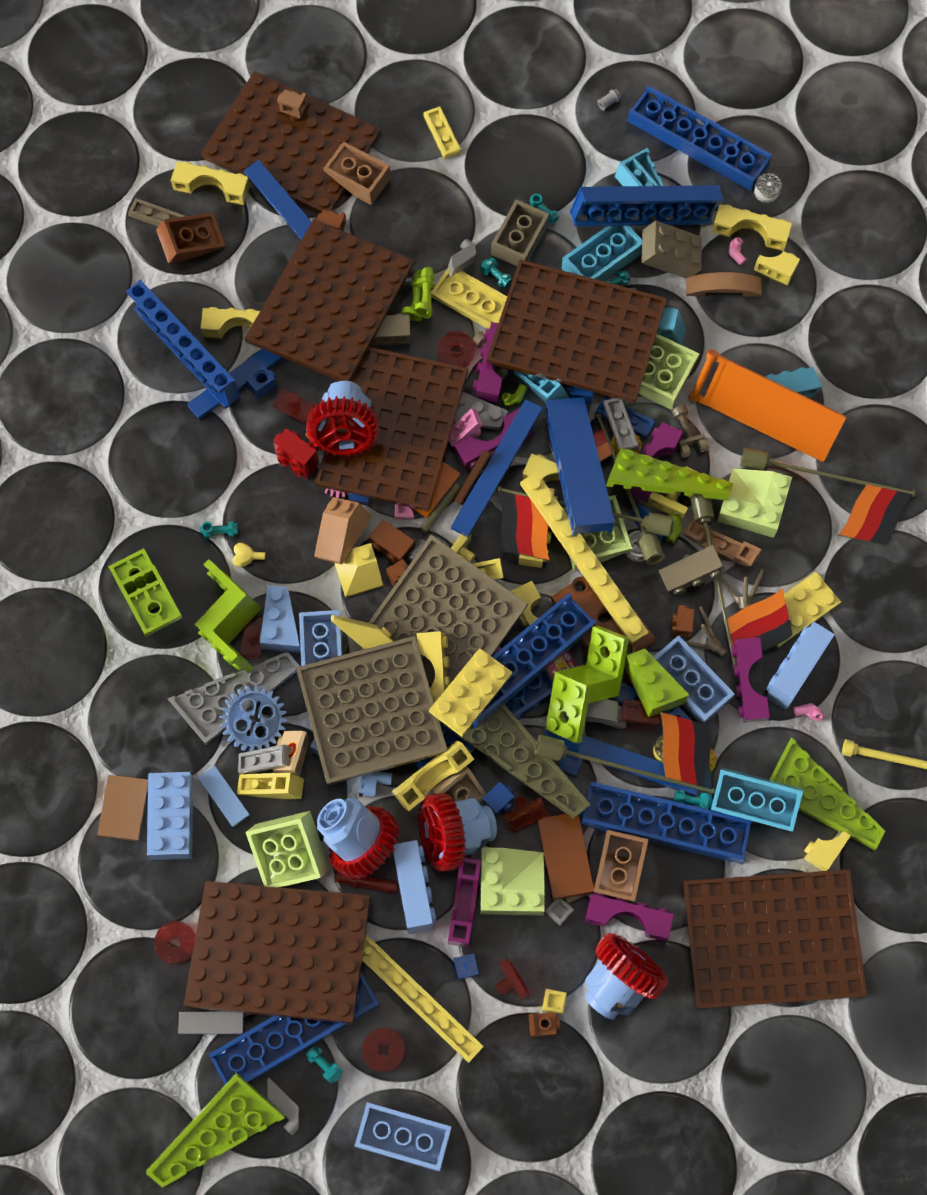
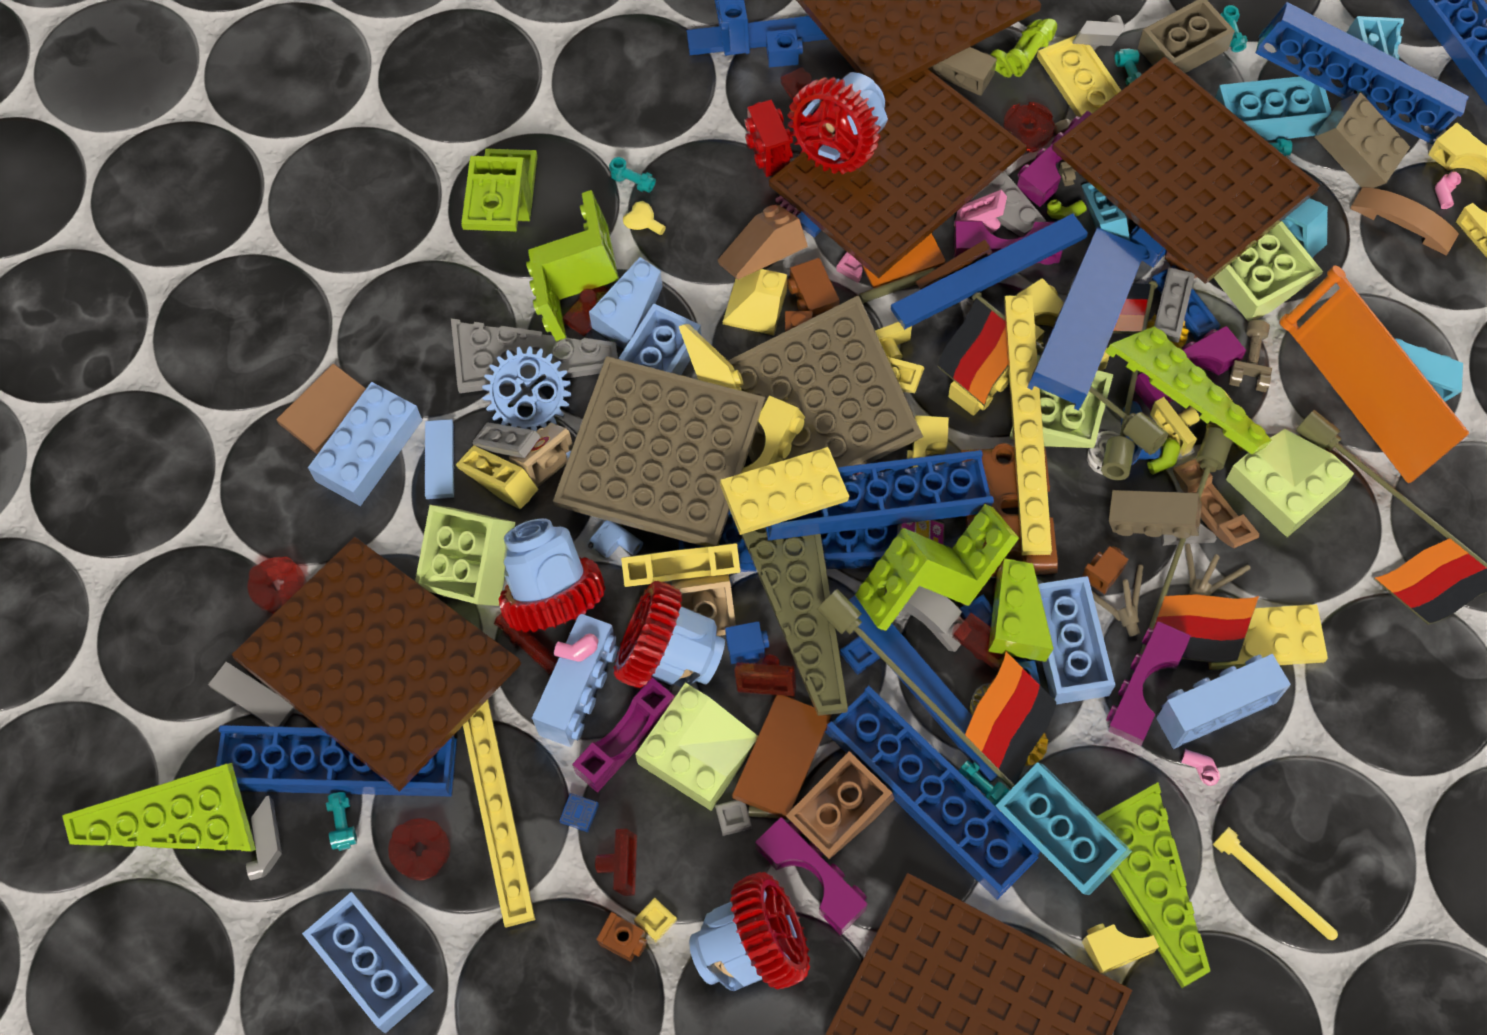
camera: 35 degrees right, 5 degrees down
none -> bright pink arm [554,633,598,662]

